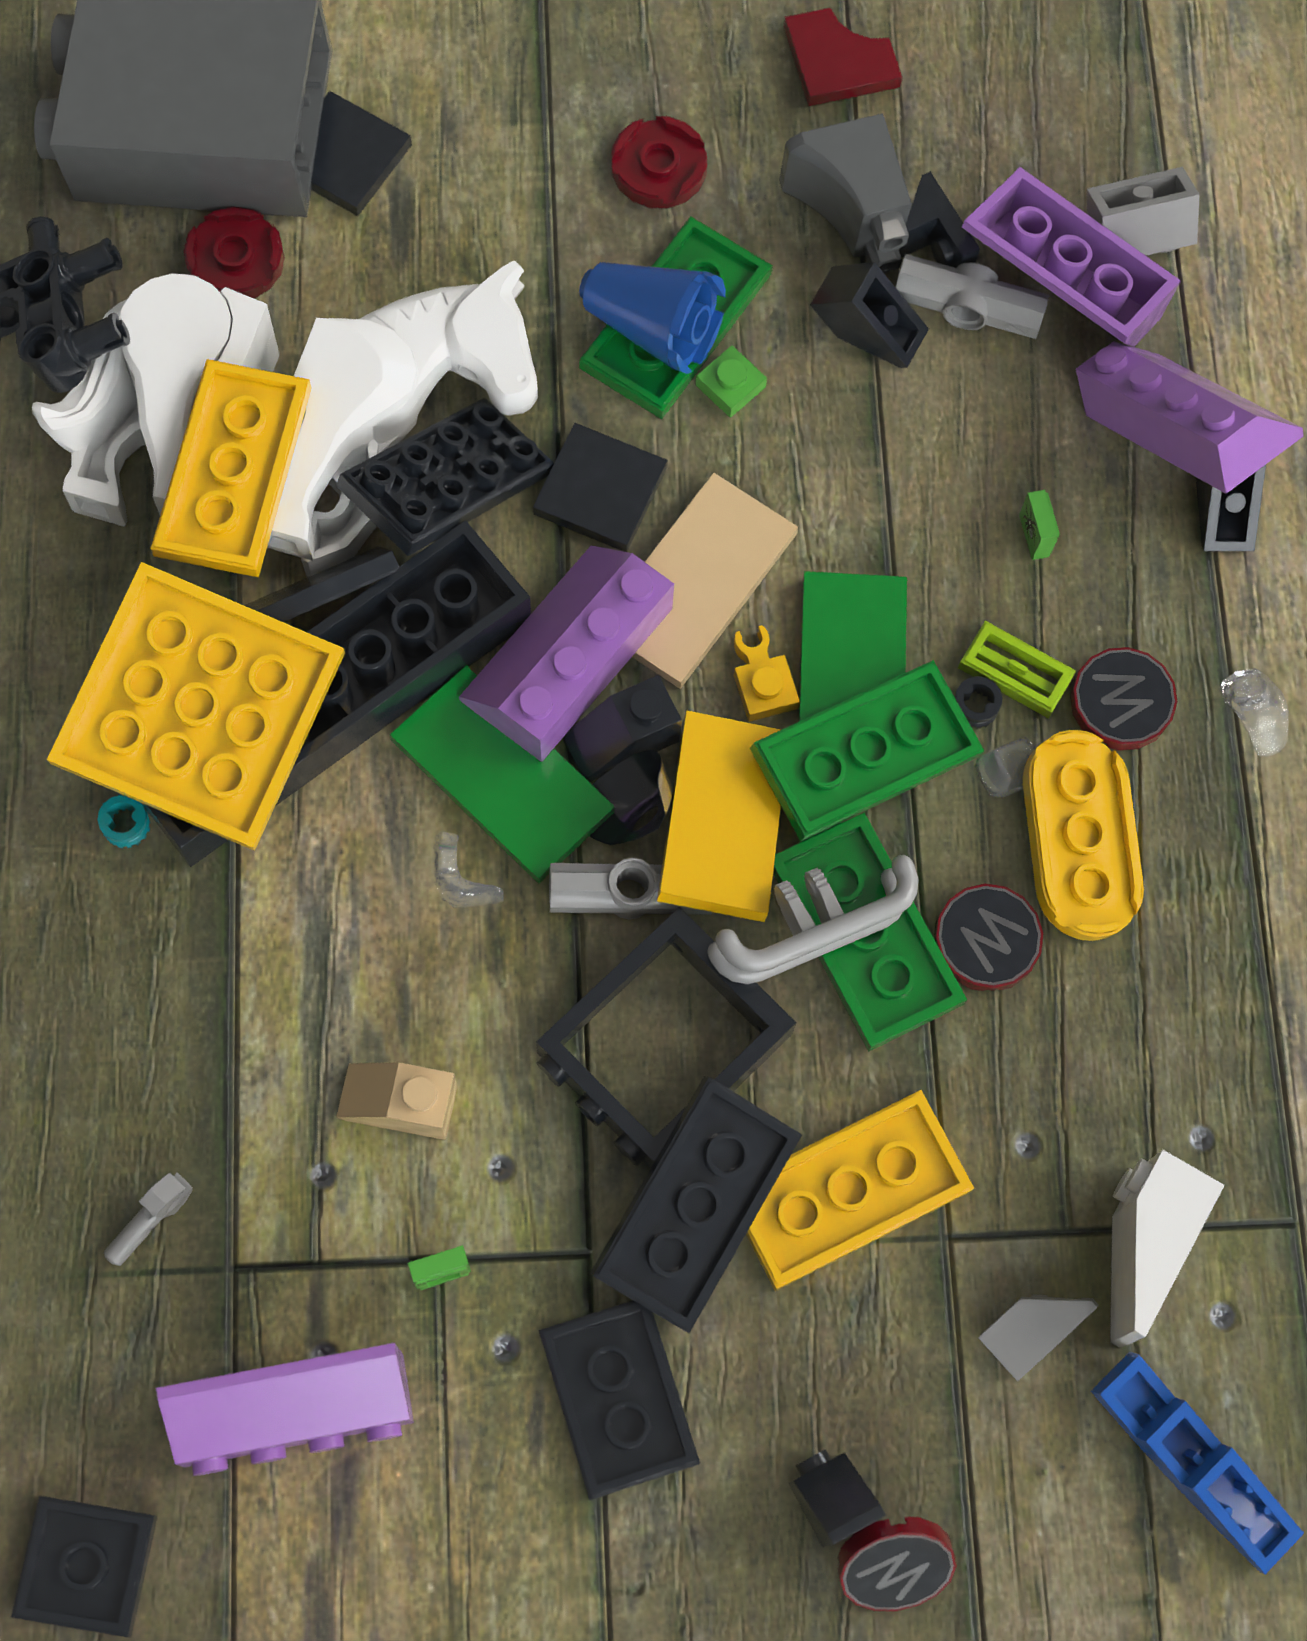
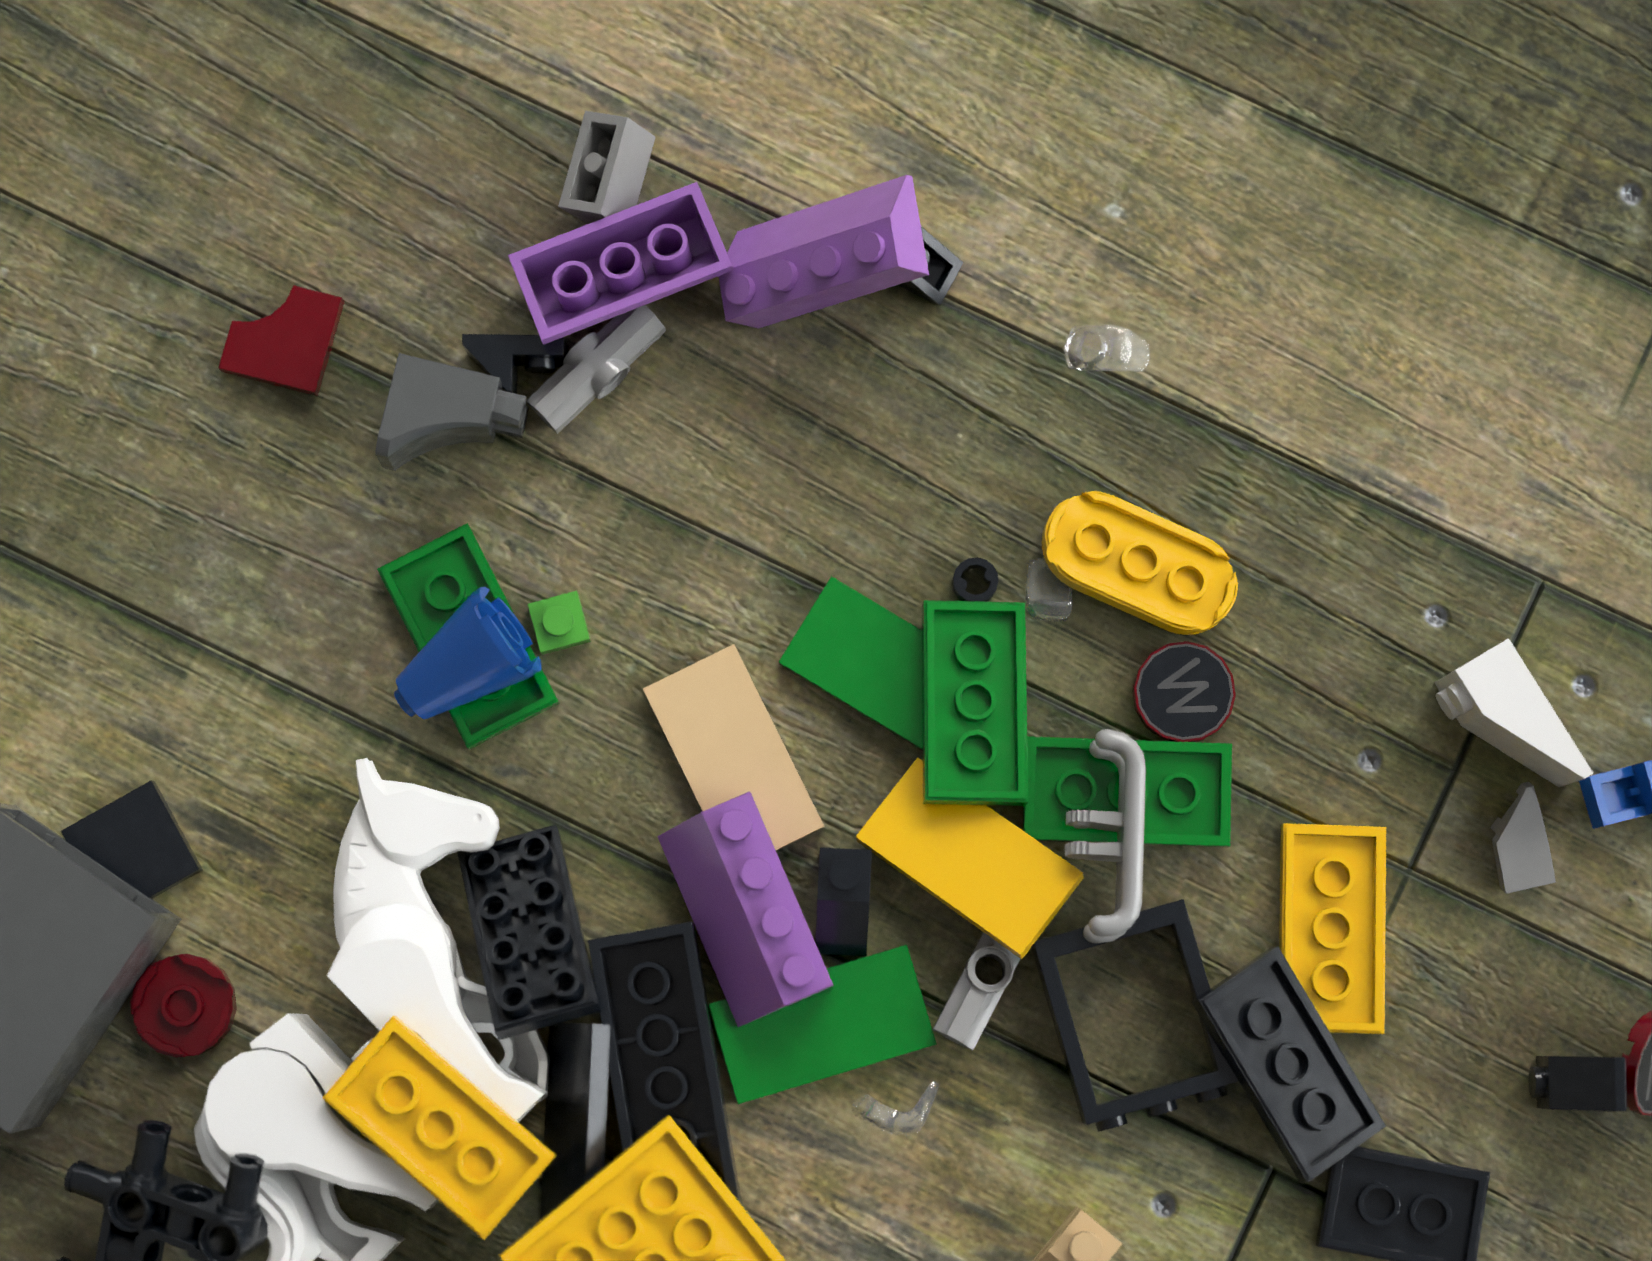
camera: 55 degrees left, 10 degrees up
black tile [533,423,668,552] -> none
black piece [590,750,672,845] -> none
dark red tile [612,116,707,208] -> none
yellow plate [734,625,800,722] -> none
black slope [810,262,929,368] -> none
lime tile [958,621,1076,719] -> none
bright green tile [1019,490,1060,560] -> none
black tile [1070,647,1178,750] -> none

